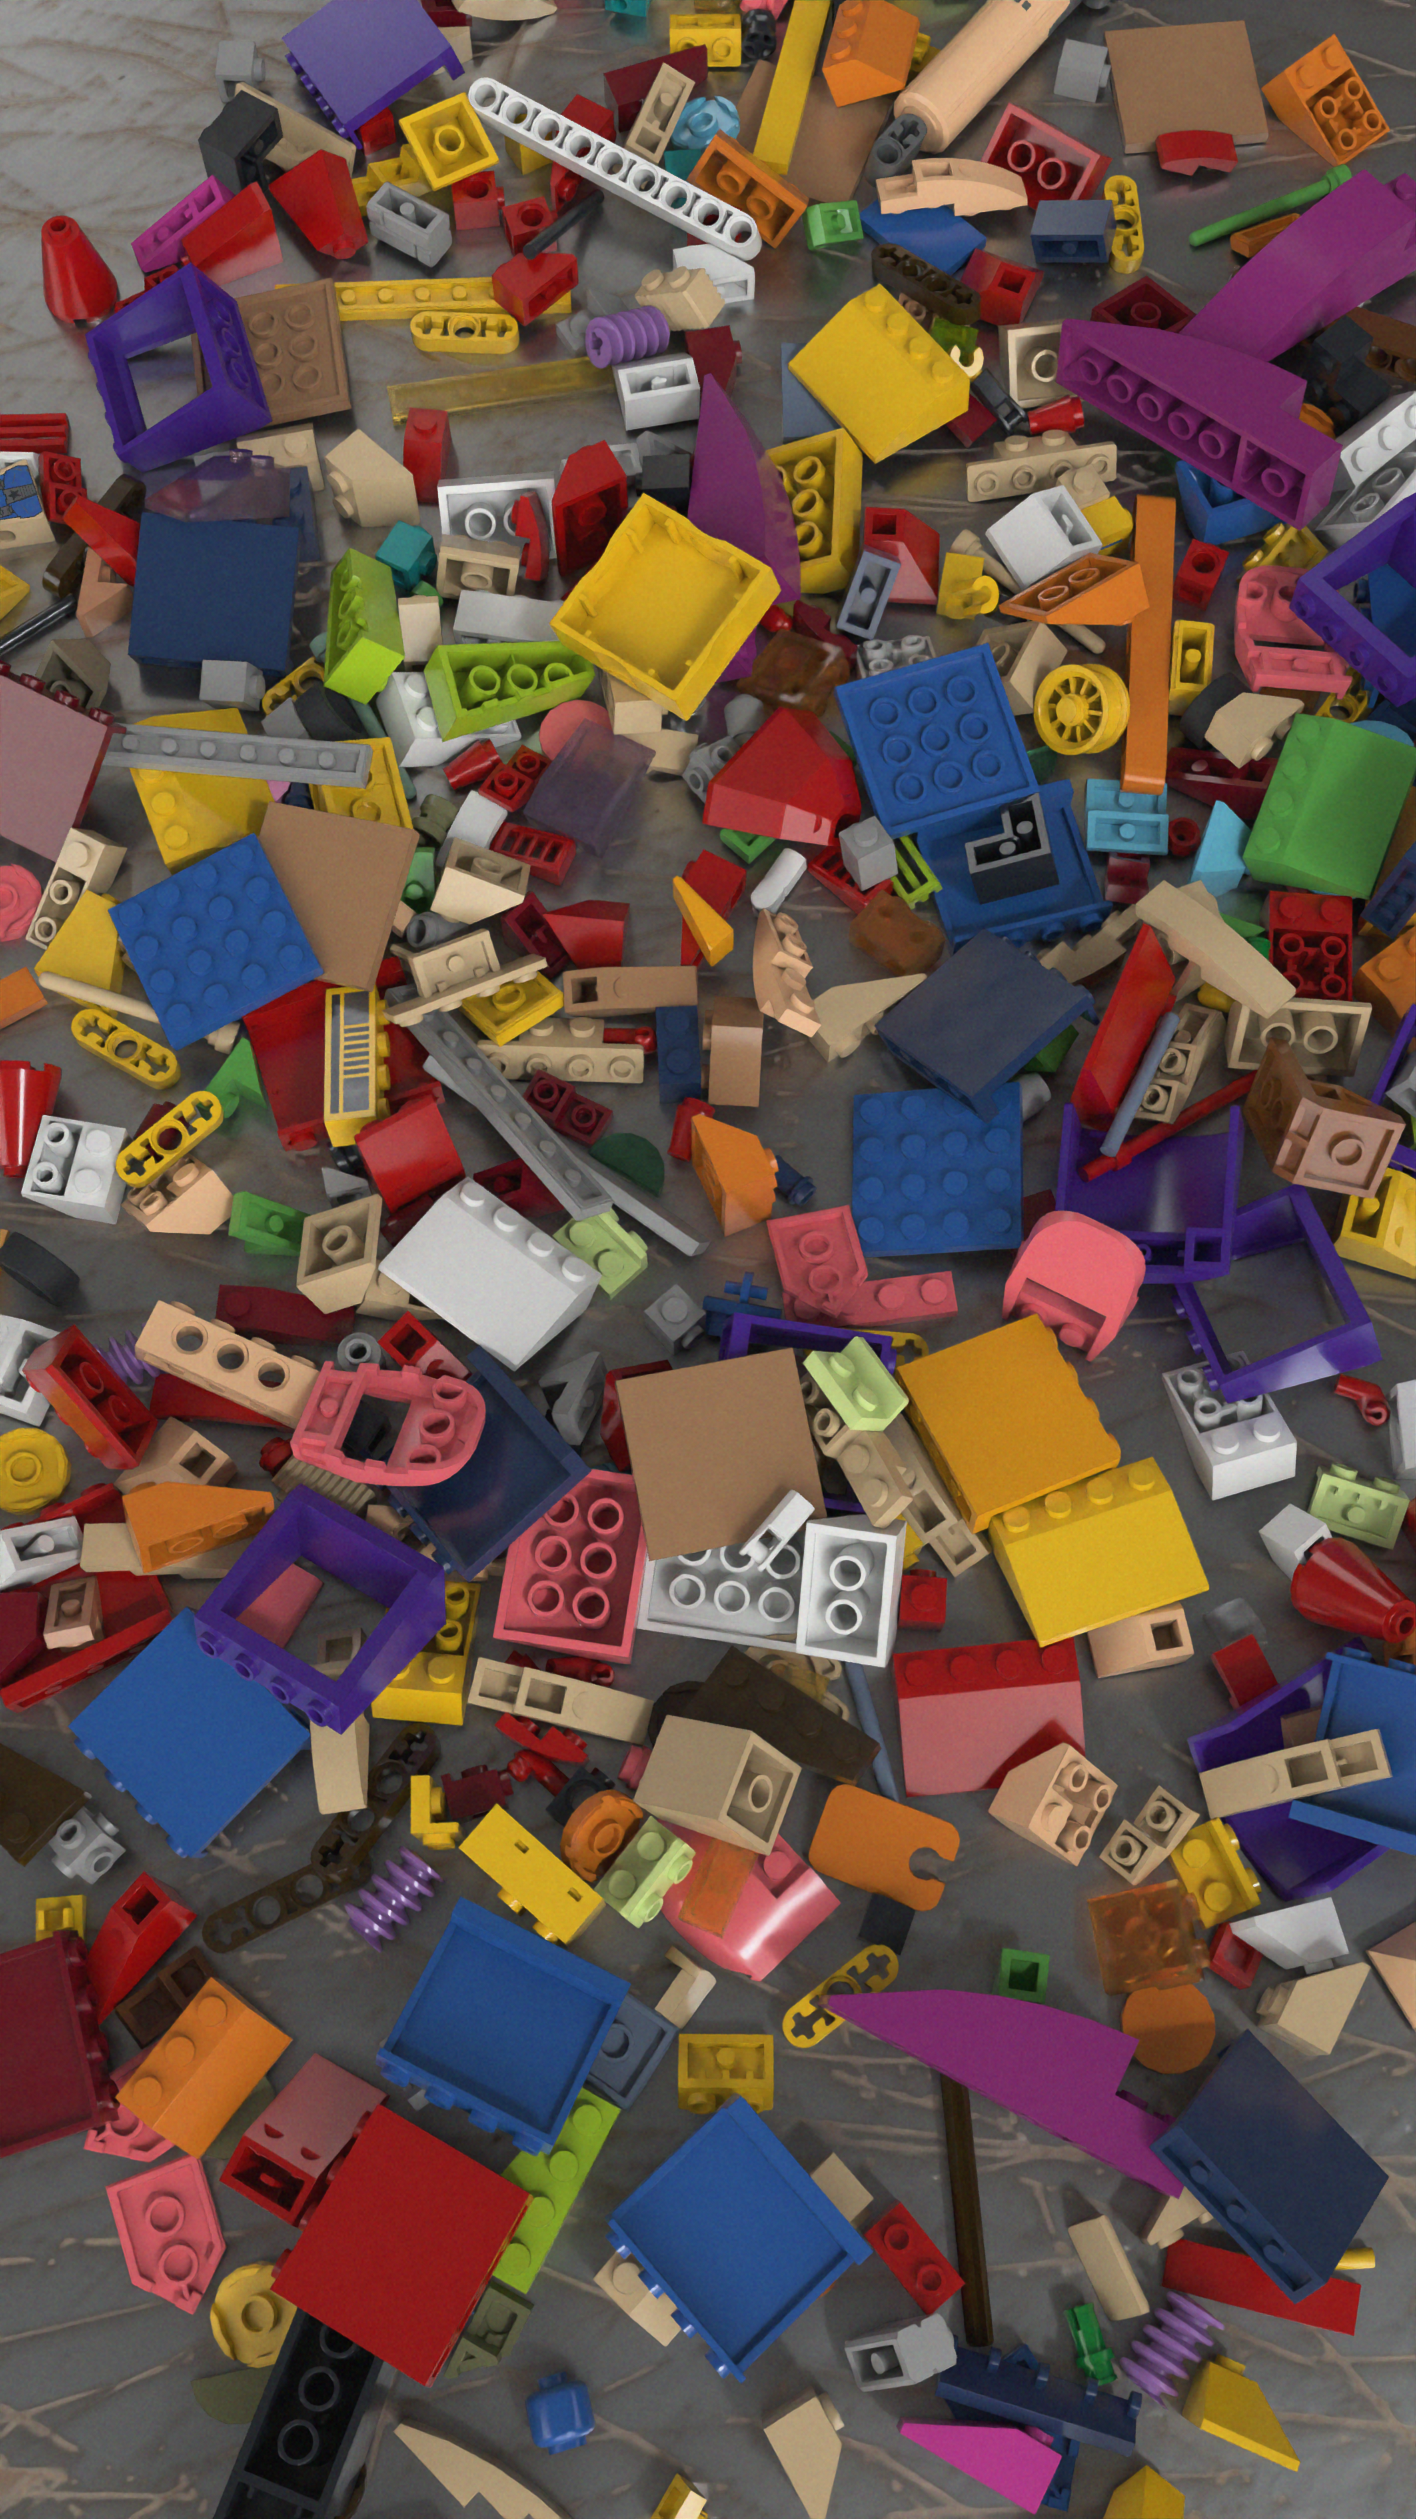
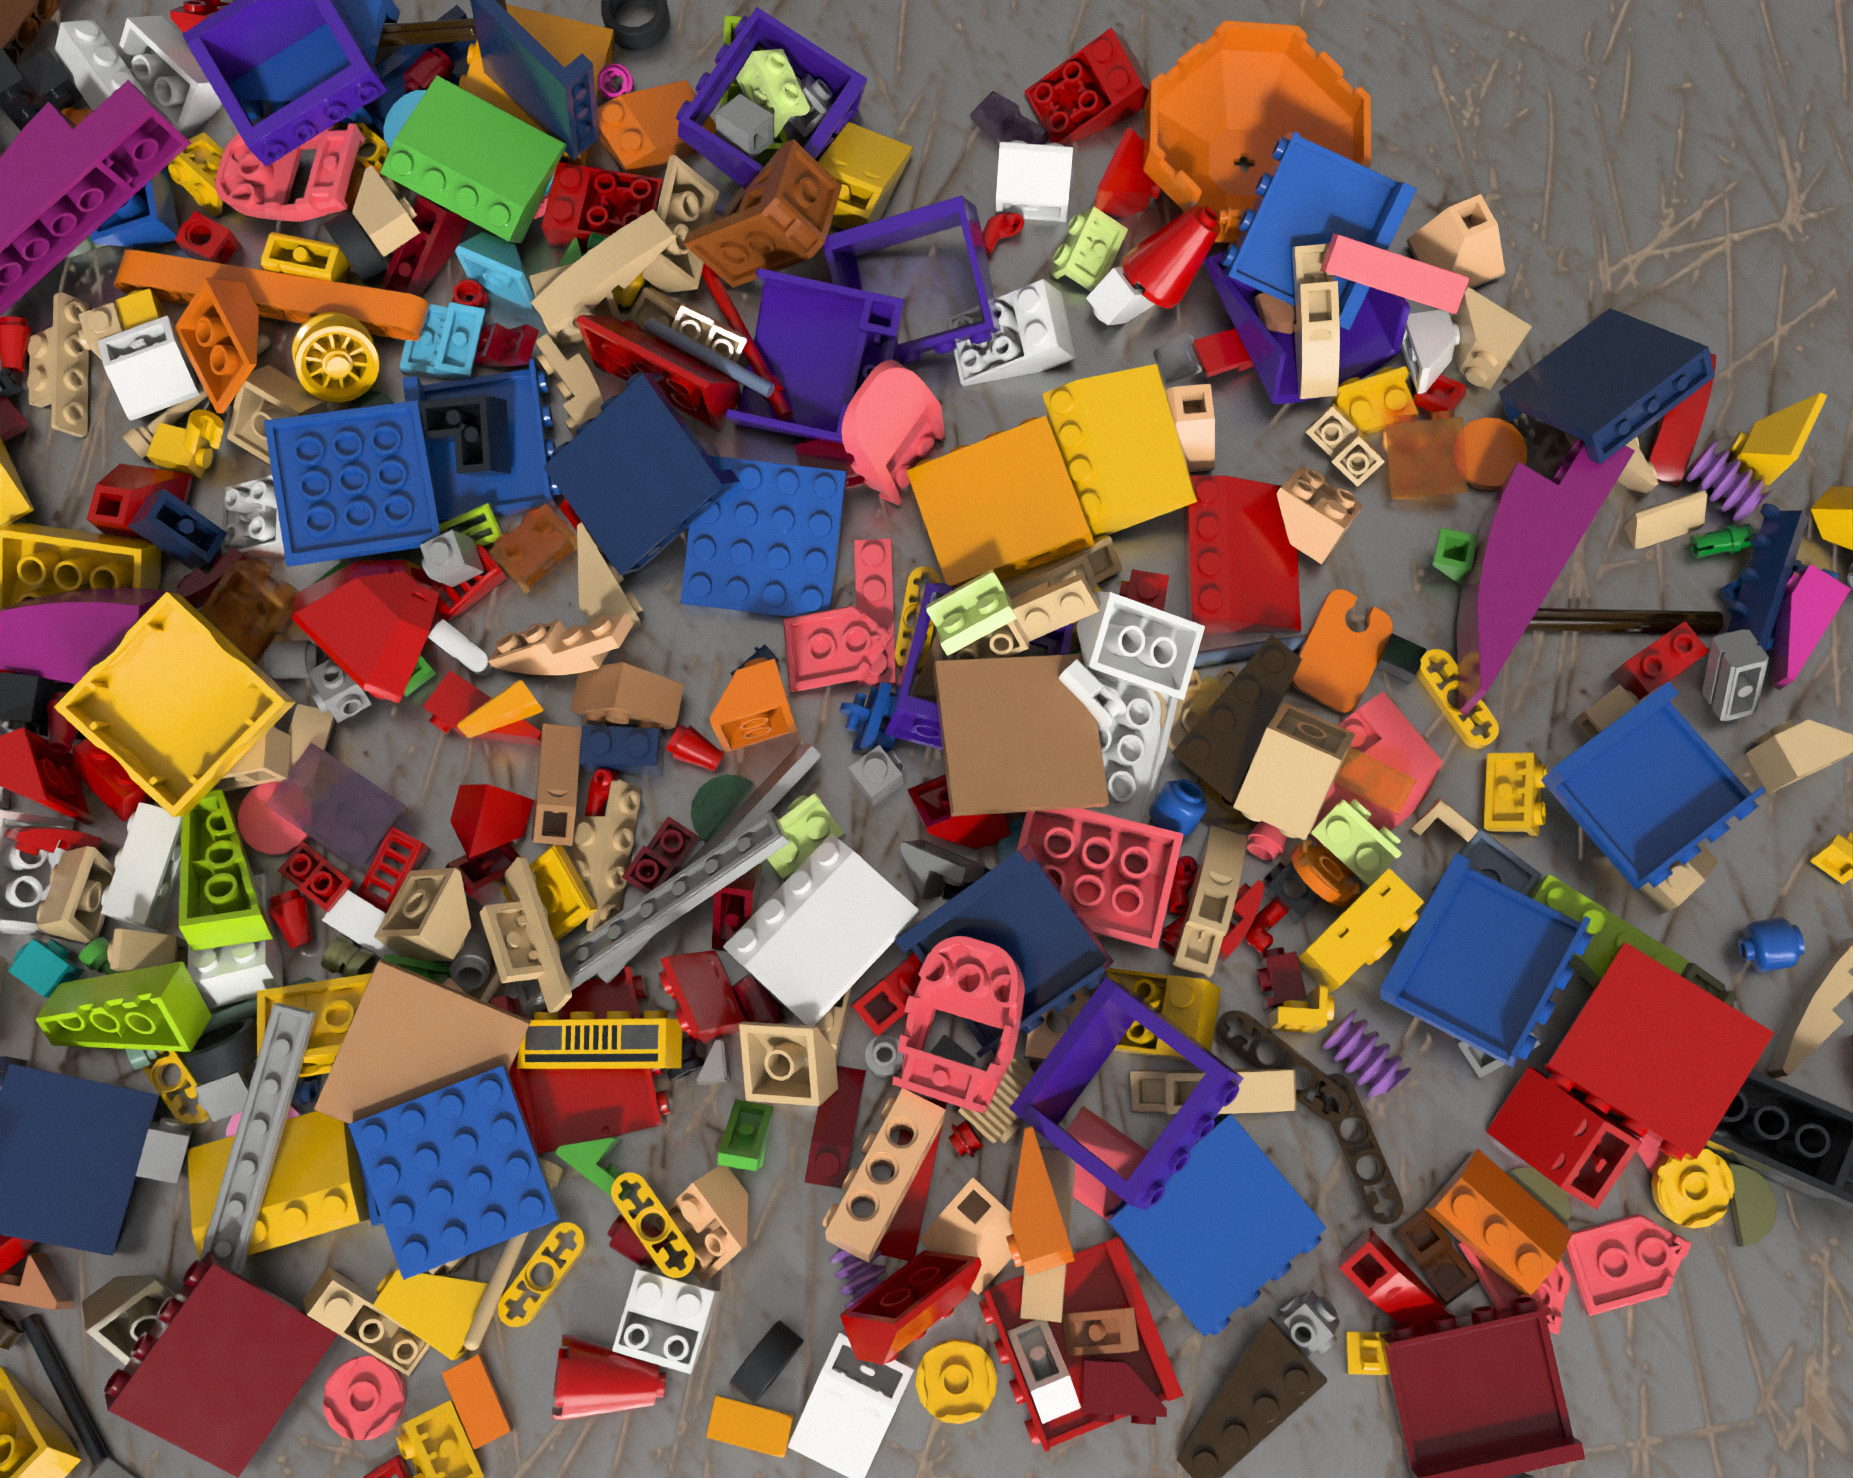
camera: 80 degrees left, 5 degrees up
none -> blue head [1149,779,1207,836]
none -> coral tile [1320,233,1470,314]

